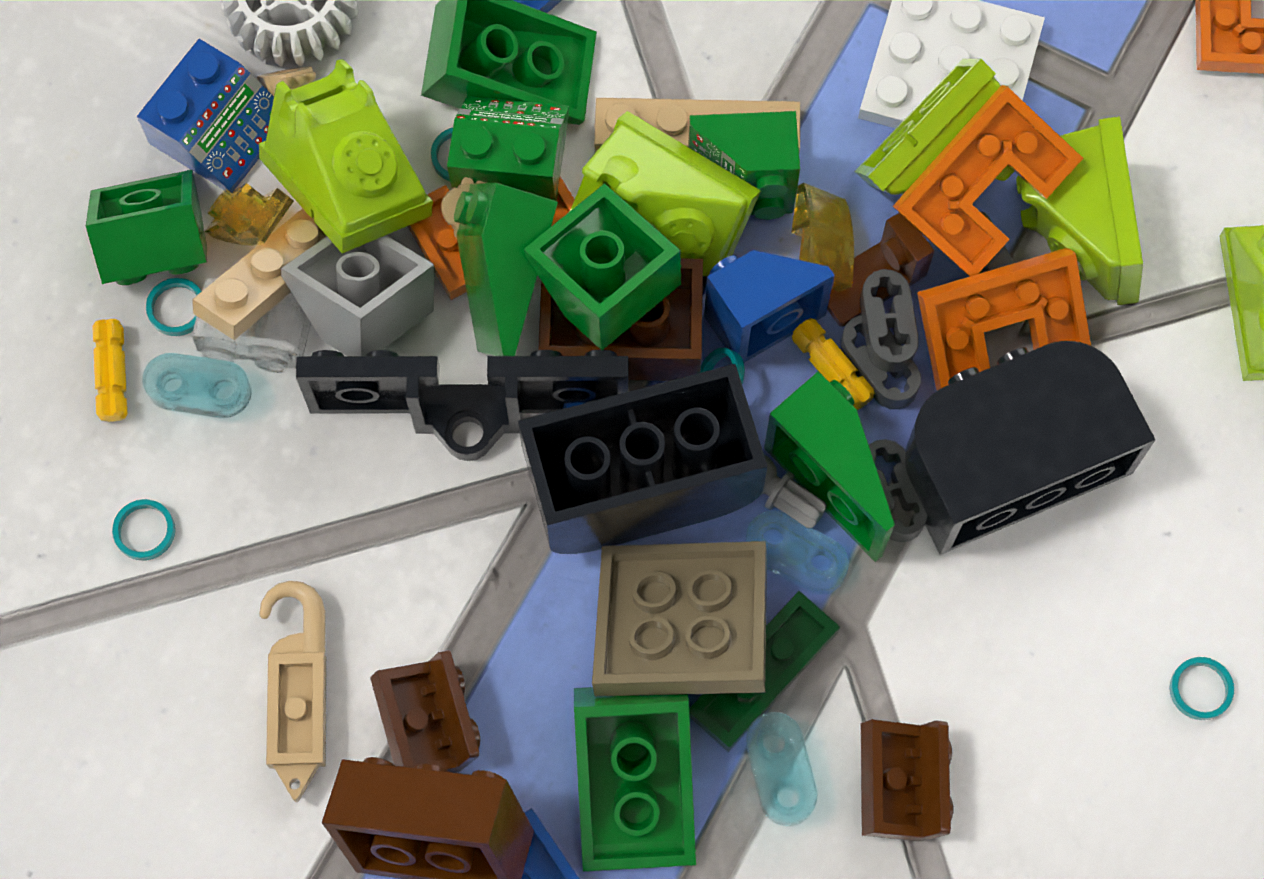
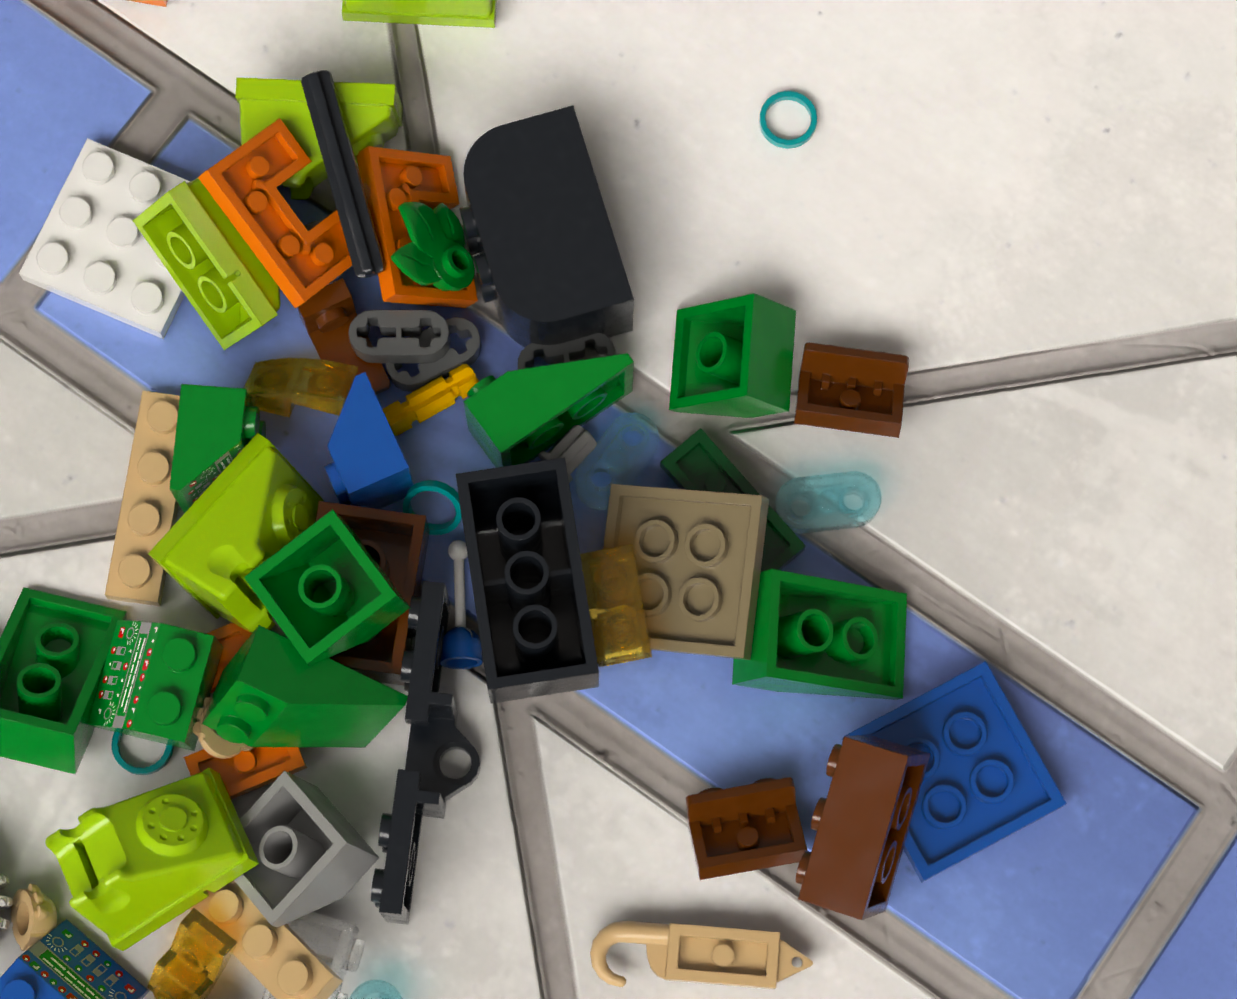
camera: 85 degrees left, 5 degrees up
none -> black axle [301,70,386,278]
none -> green plate [391,202,475,291]
none -> clear yellow slope [580,544,652,667]
none -> green slope [669,293,796,418]

